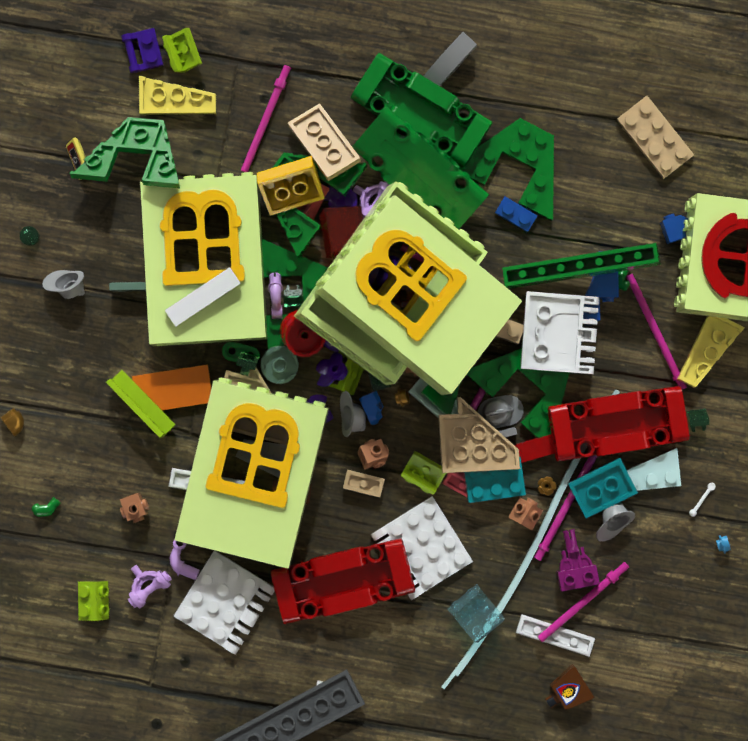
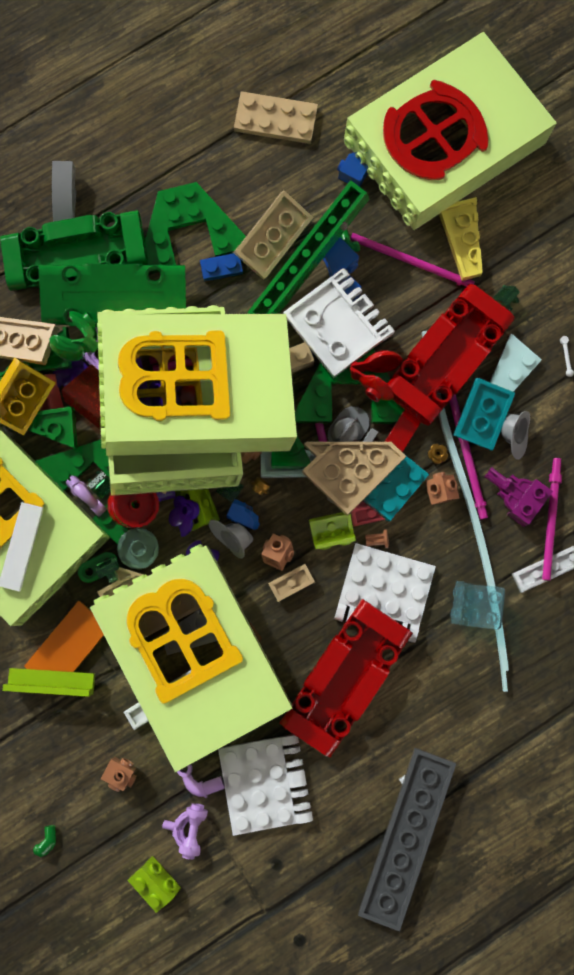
camera: 40 degrees left, 5 degrees down
none -> green animal [49,311,98,361]
none -> tan plate [233,190,314,279]
none -> red animal [350,350,403,402]
none -> nougat piece [365,529,389,548]

